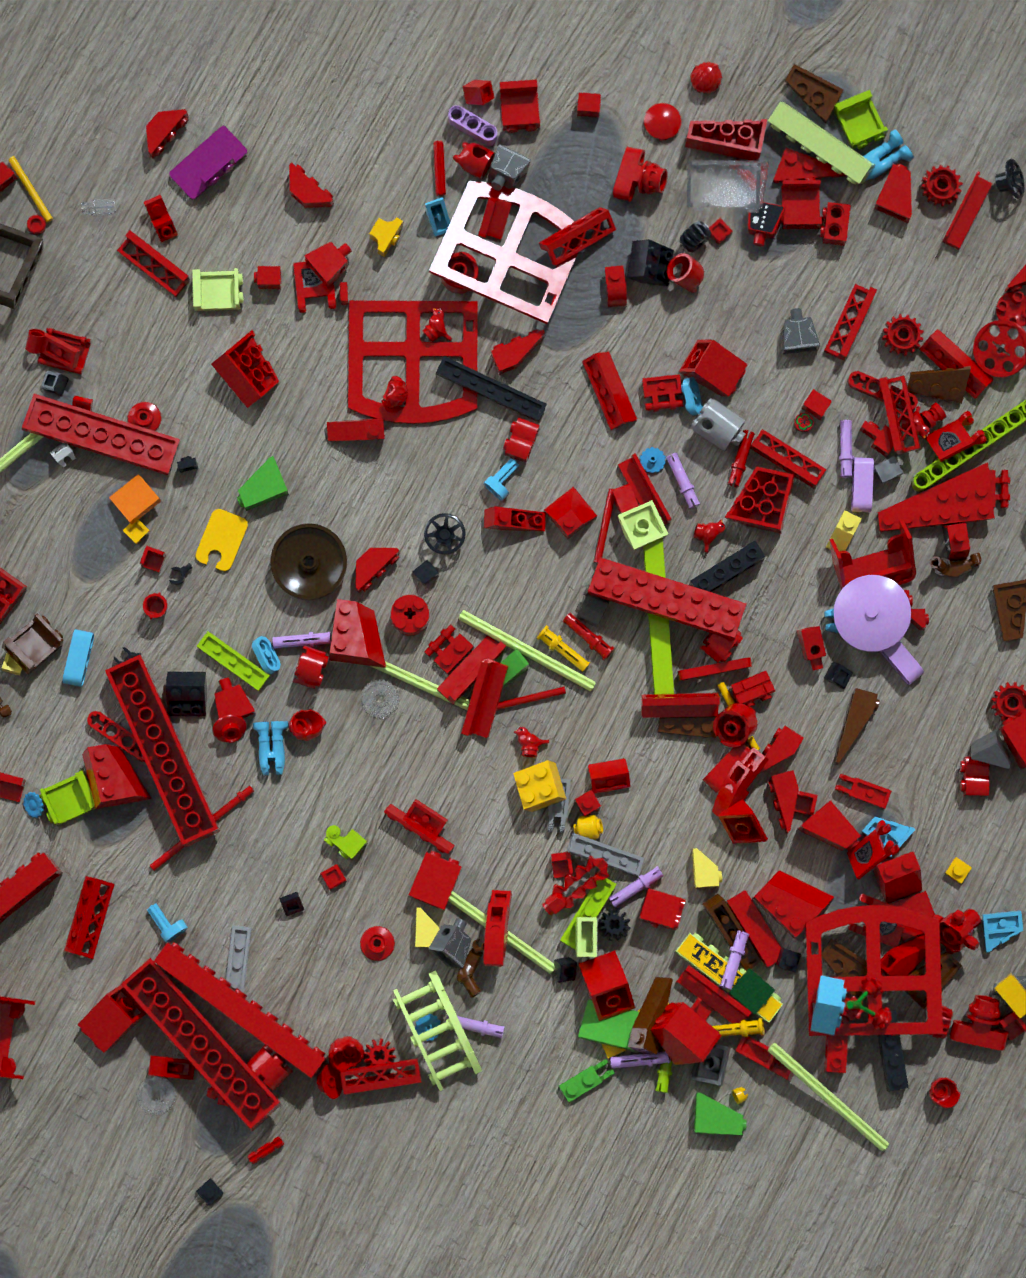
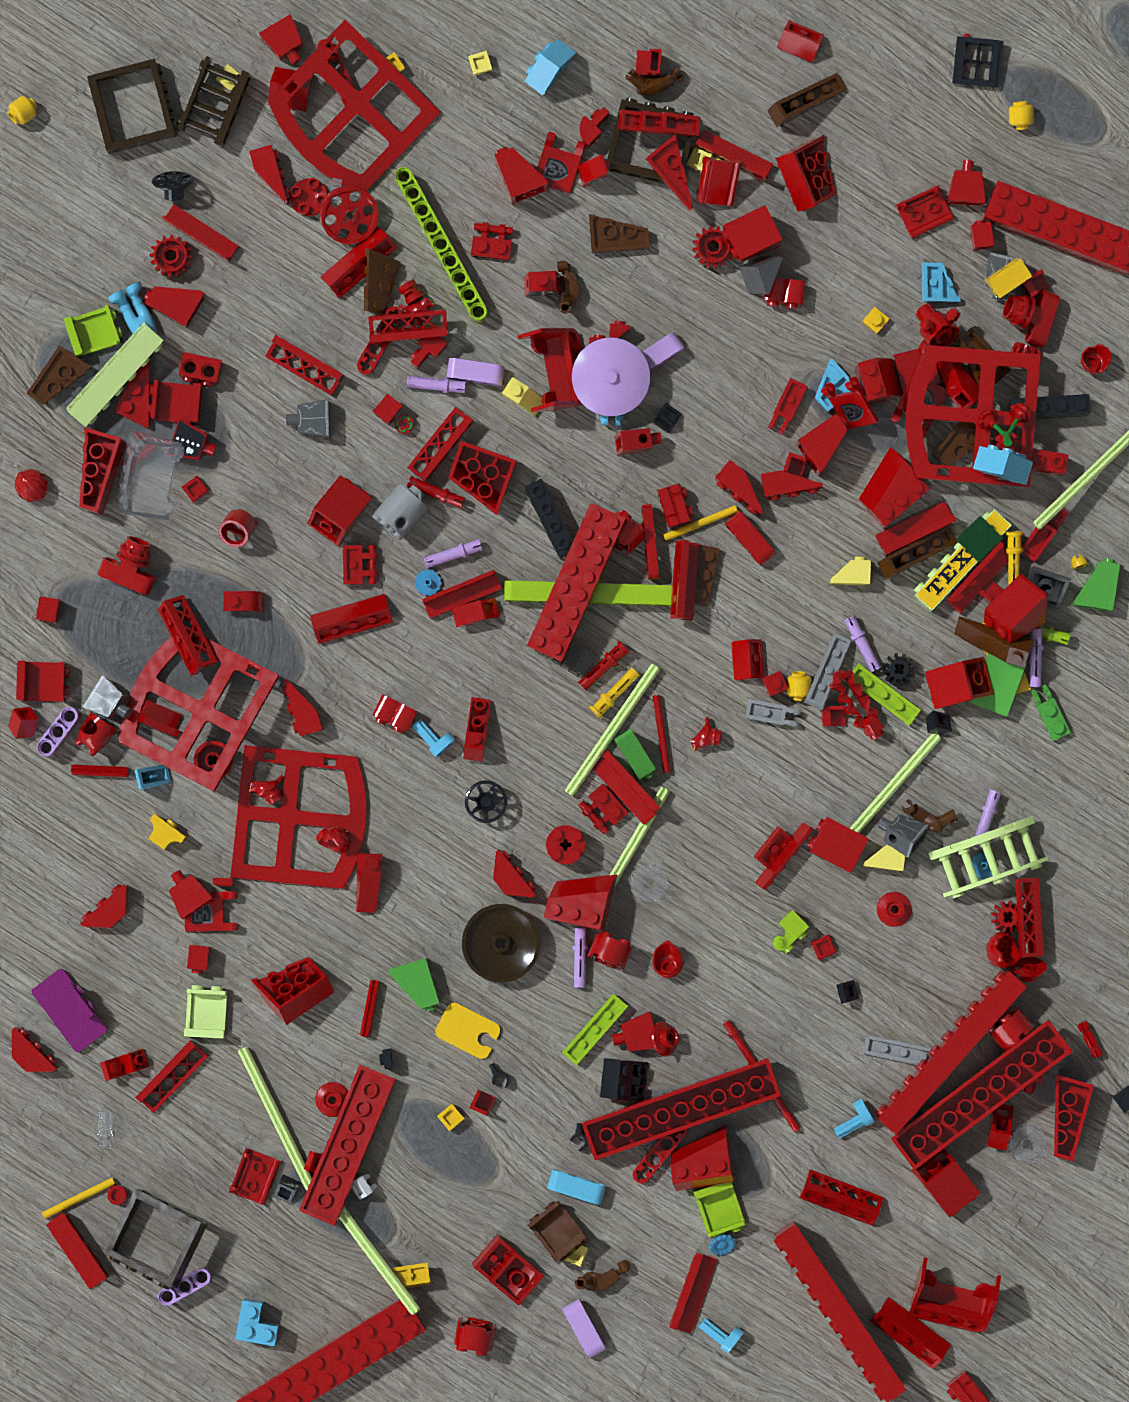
camera: 75 degrees left, 5 degrees up
red plate [25,329,80,369] -> none
orange tile [109,474,161,525] -> none
red piece [142,593,168,619] -> none
medium azure plate [252,636,281,674] -> none
medium azure piece [253,721,289,776] -> none
black slope [412,560,439,586] -> none
black plate [436,356,547,422] -> none
red panel [461,659,508,738] -> none
red slope [484,890,512,967] -> none
yellow brick [513,760,566,812] -> none
red slope [544,486,597,540] -> none
yellowish green brick [576,917,597,957] -> none
red bar [594,489,614,564] -> none
yellowish green slope [618,501,668,550] -> none
black slope [627,239,674,287] -> none
red piece [638,888,686,931] -> none
red dish [644,103,681,141] -> none
black gear [679,221,711,252] -> none
medium azure plate [681,377,703,416] -> none
red animal [693,519,725,553] -> none
red slope [712,747,769,817] -> none
red brick [713,703,758,747] -> none
red slope [718,799,768,844] -> none
lavender pin [720,930,749,990] -> none
black plate [776,948,801,973] -> none
reddish brown slope [834,688,880,765] -> none
flat silver panel [873,456,903,483] -> none
red wing [878,462,995,532] -> none
red gear [882,314,924,356] -> none
red flag [925,411,987,462] -> none
none -> yellowish green axle [238,1047,312,1190]
none -> red axle [360,979,381,1038]
none -> red wedge [1054,1075,1094,1161]

